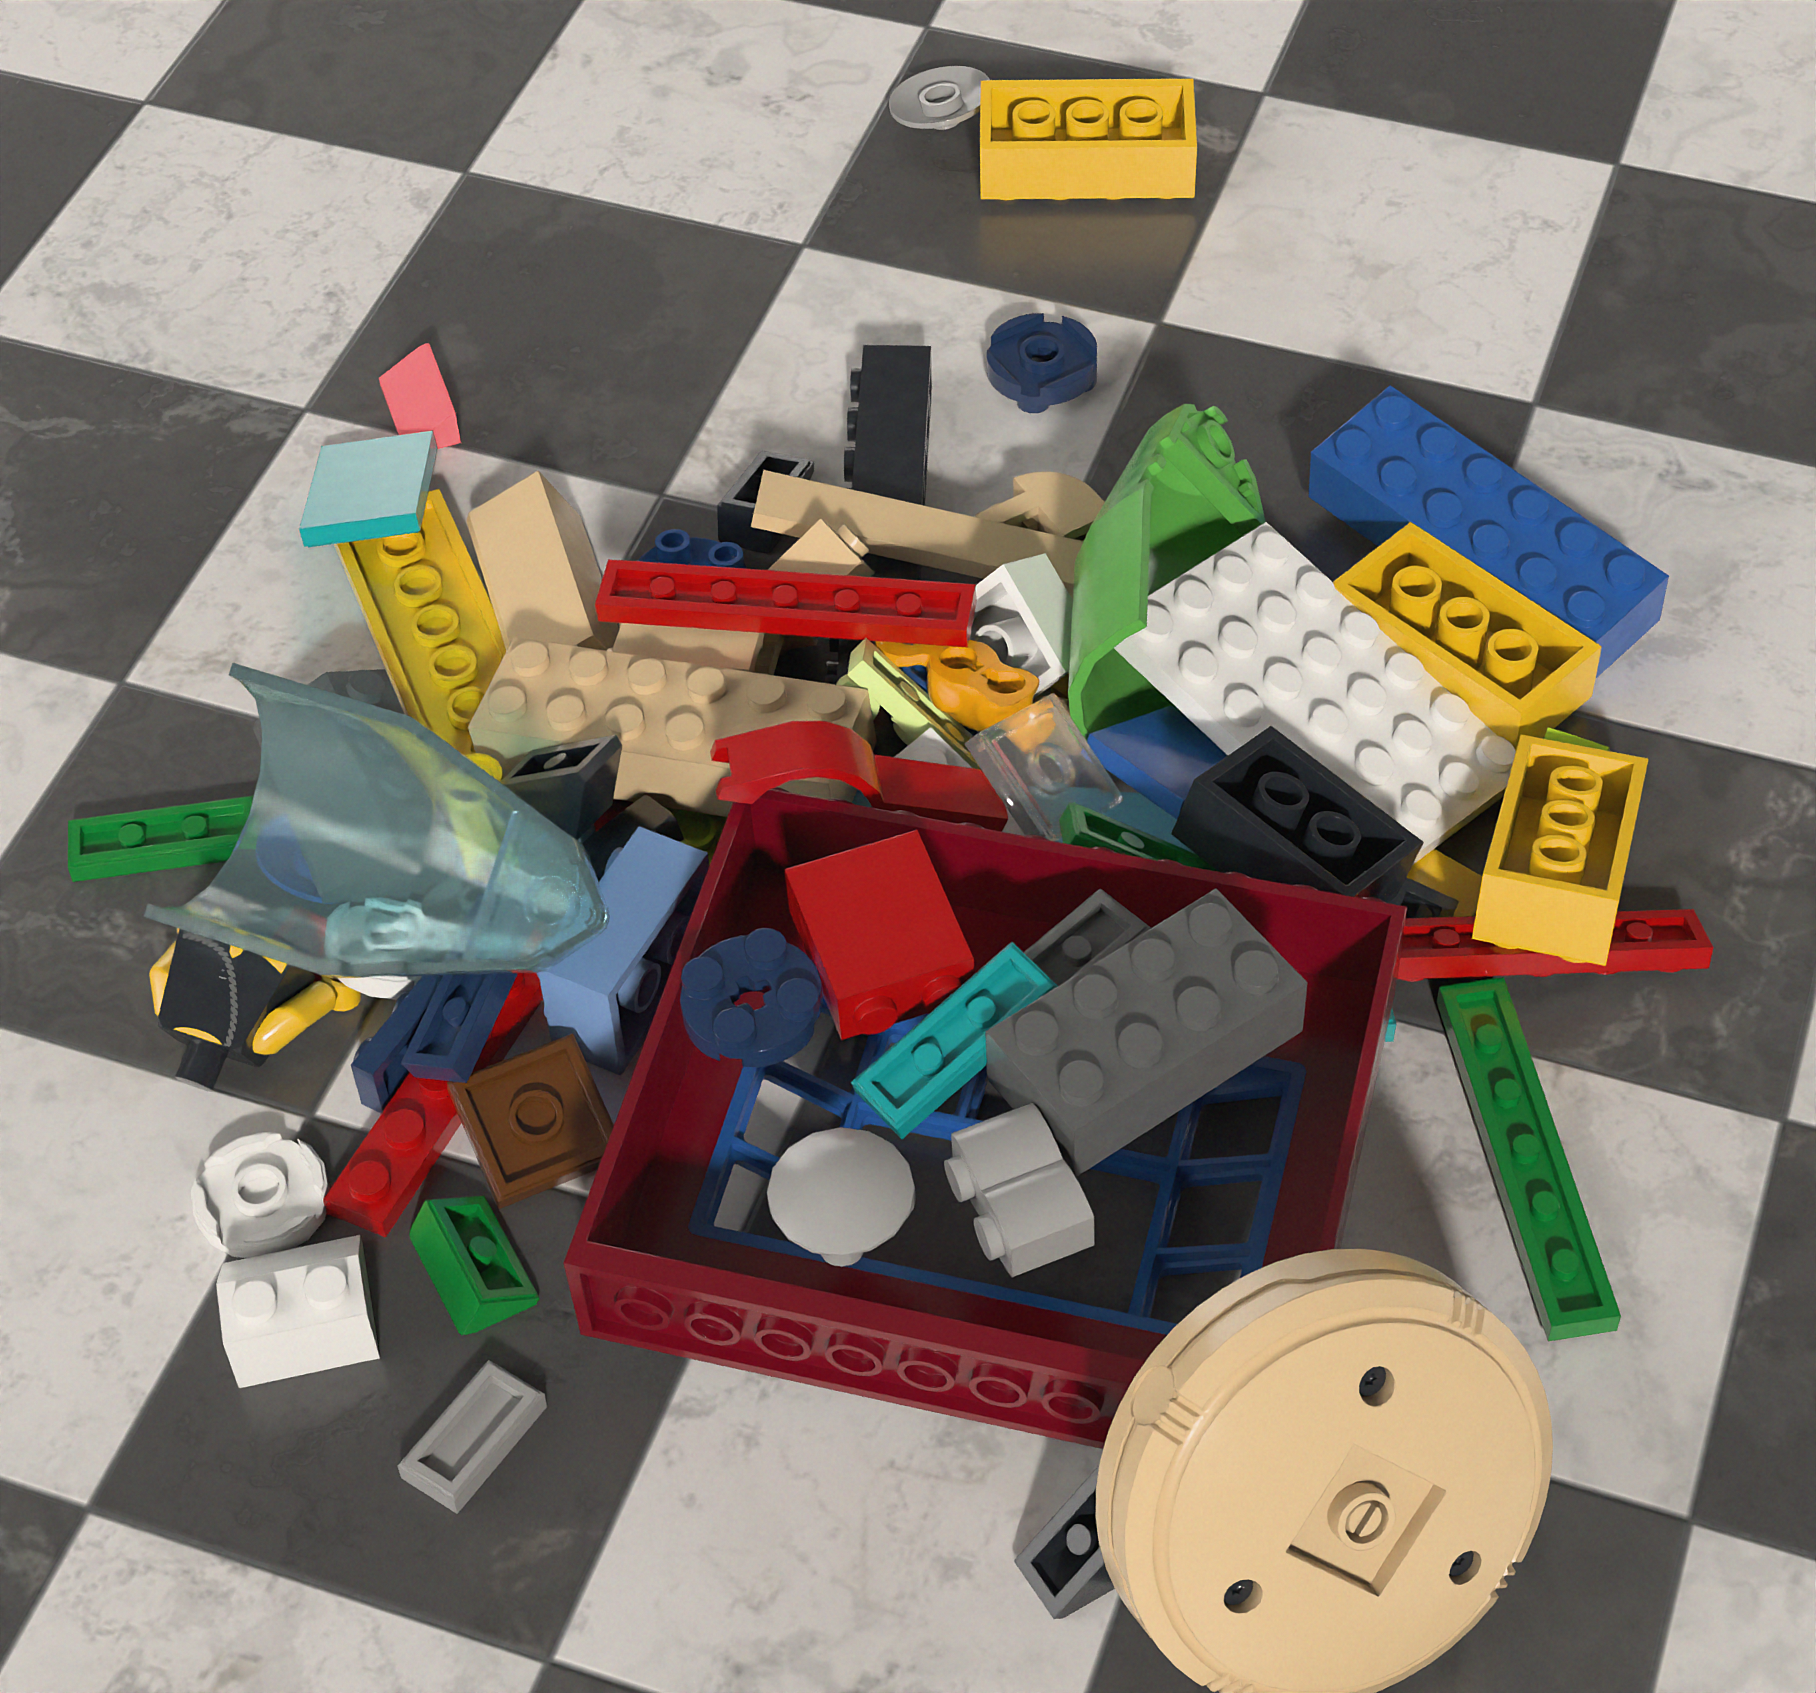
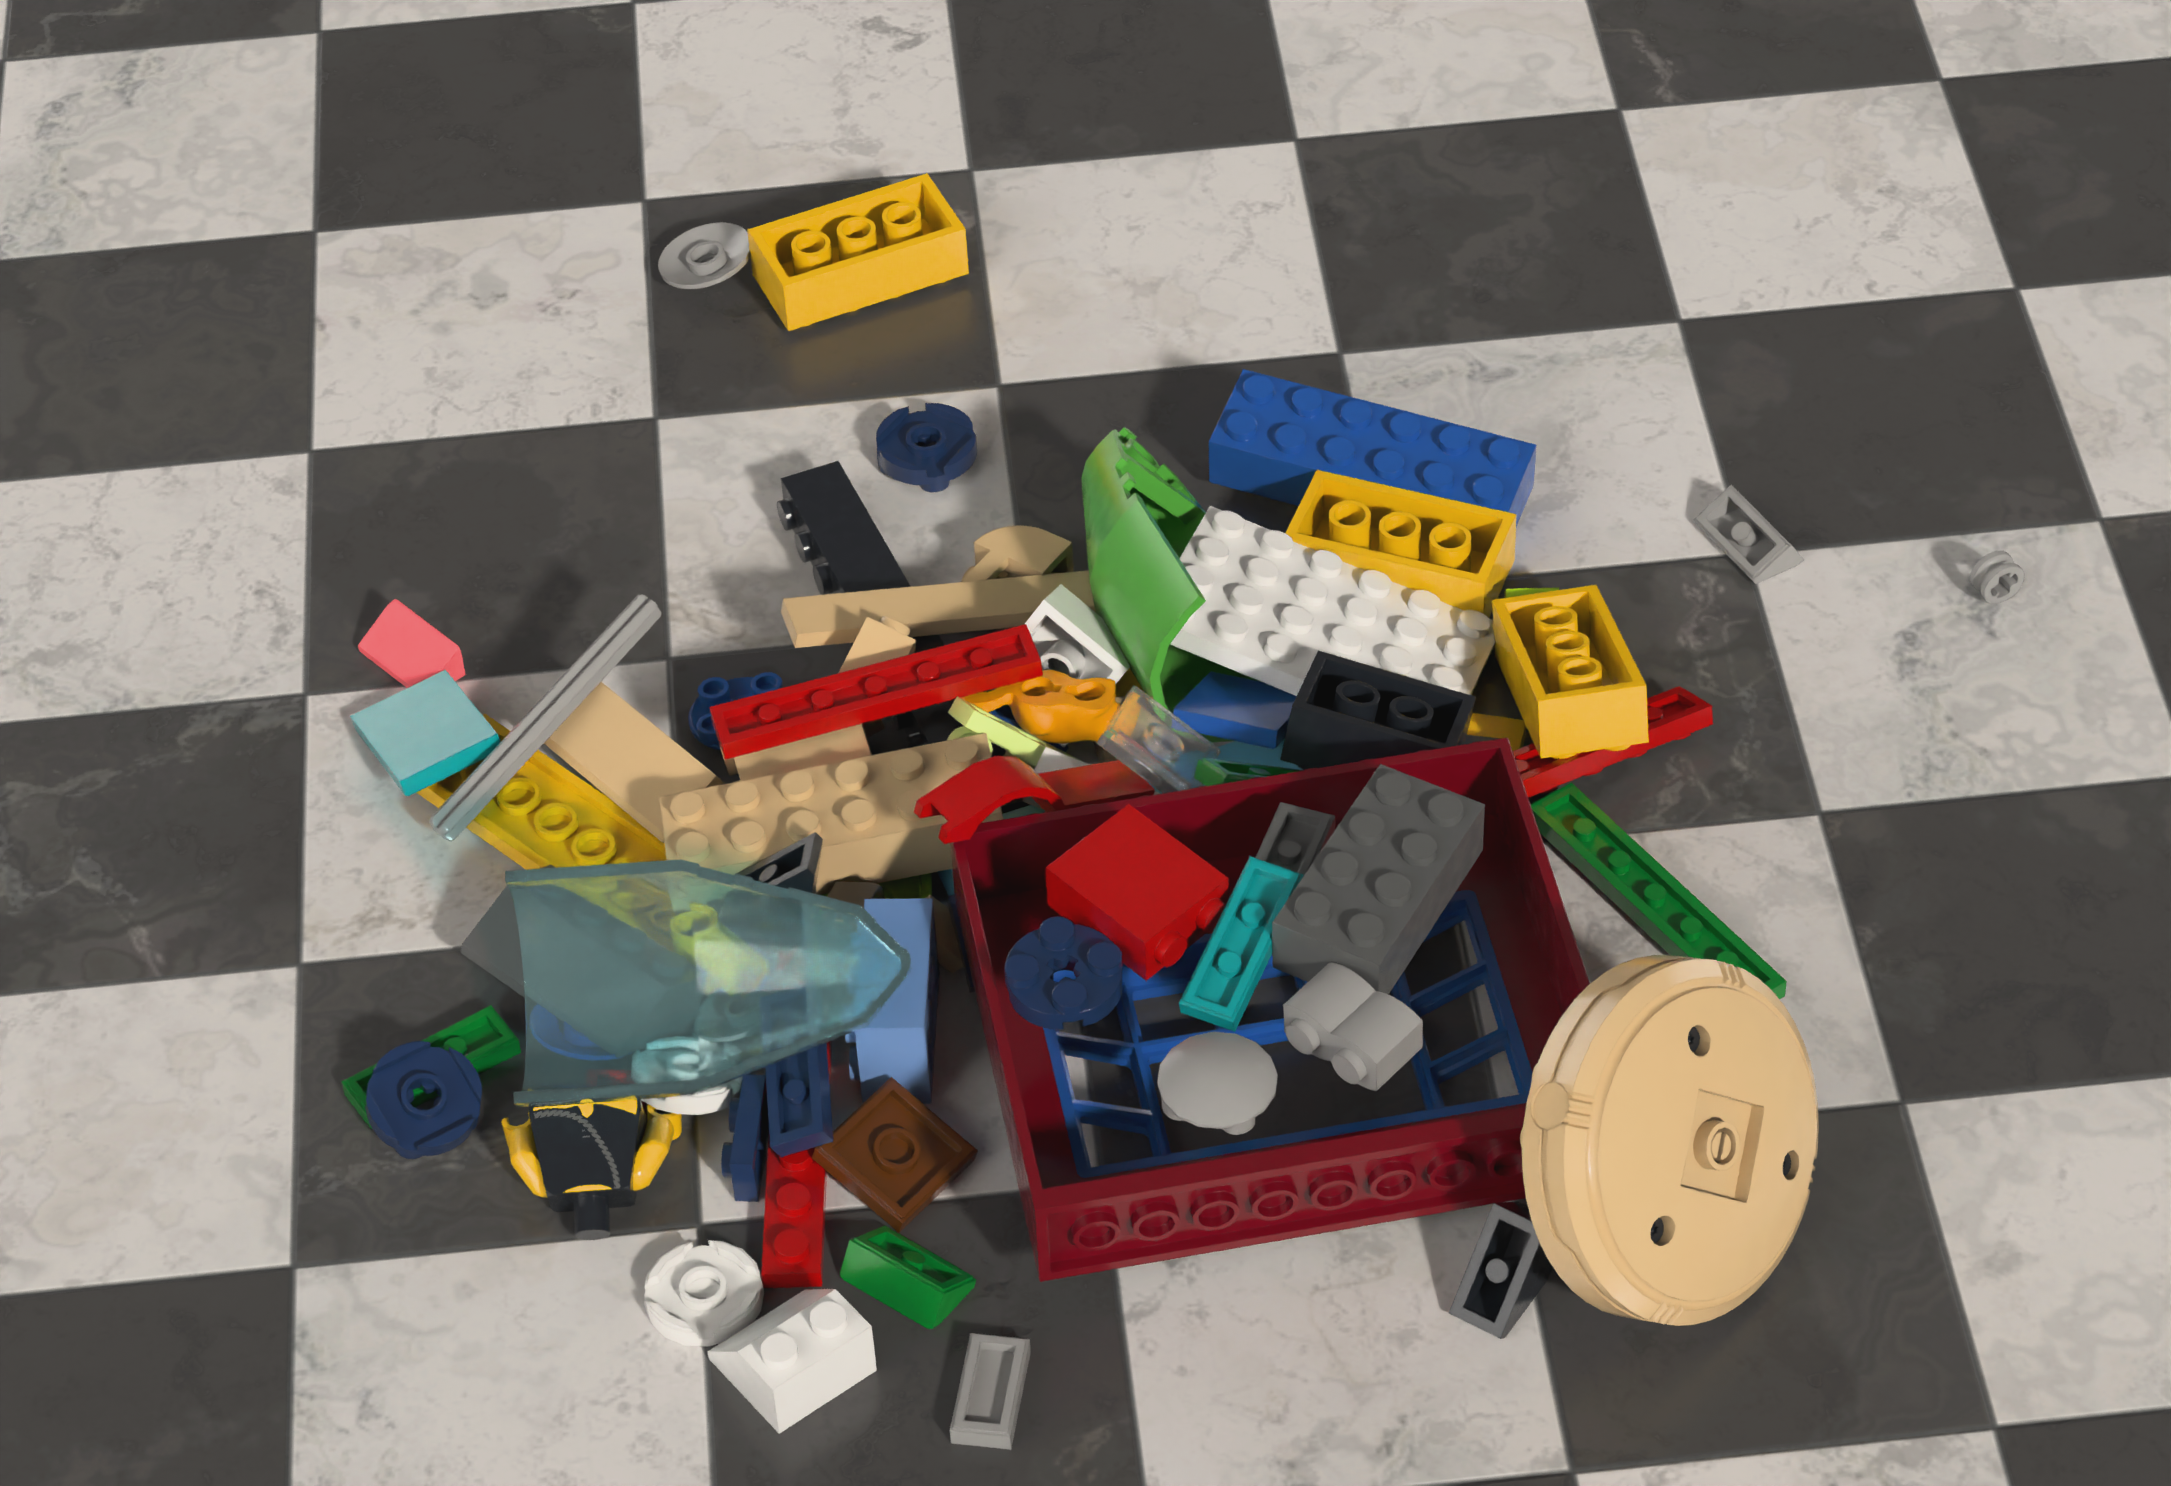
camera: 25 degrees left, 5 degrees down
black slope [717,451,814,553] -> none
none -> dark blue plate [365,1041,482,1159]
none -> light grey axle [429,594,661,841]

